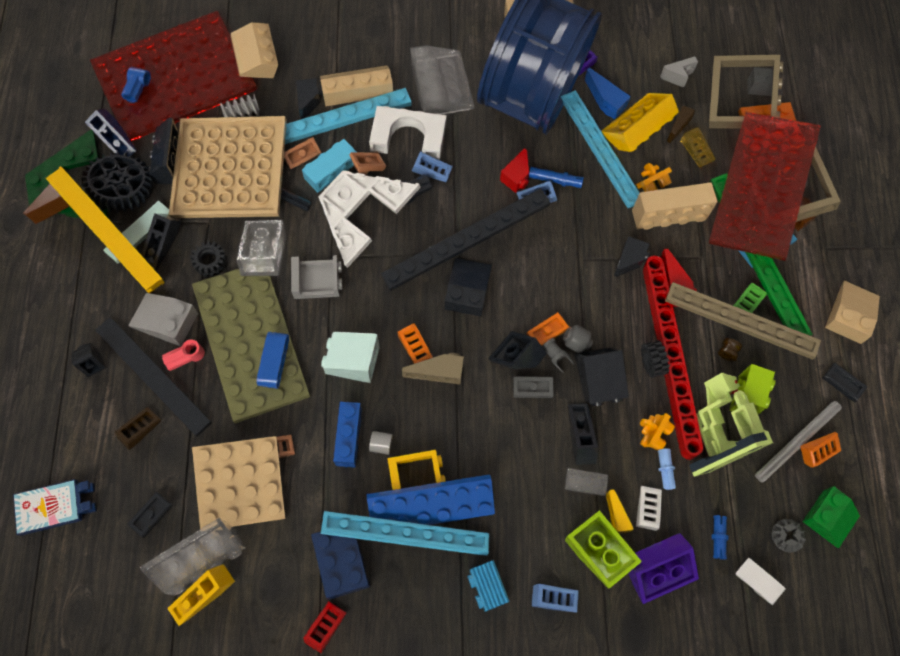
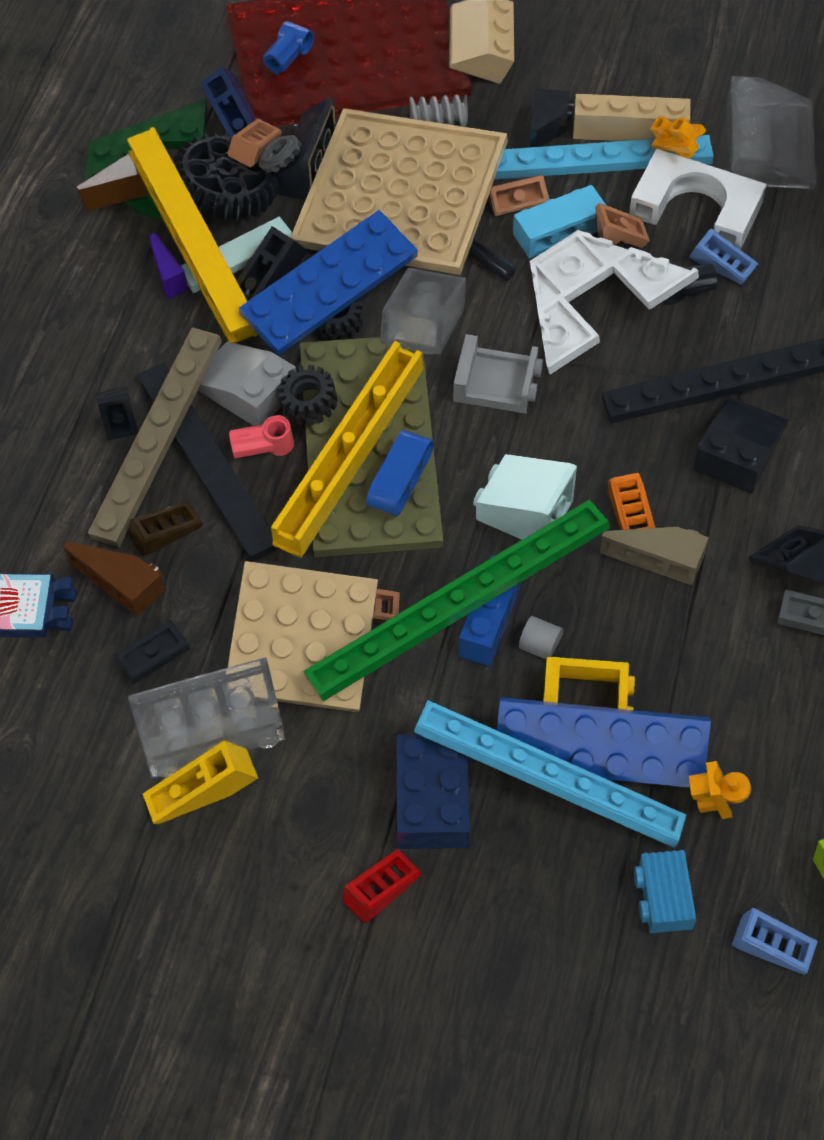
camera: 20 degrees right, 10 degrees down
none -> reddish brown slope [63,541,165,617]
none -> dark tan plate [88,328,222,548]
none -> dark purple slope [149,233,188,299]
none -> nougat slope [228,119,282,167]
none -> blue plate [239,210,418,356]
none -> dark grey gear [259,135,301,173]
none -> yellow tile [271,341,423,558]
none -> black tyre [278,365,338,426]
none -> green plate [304,500,609,702]
none -> light orange hips [650,116,706,159]
none -> light orange hips [689,761,751,819]

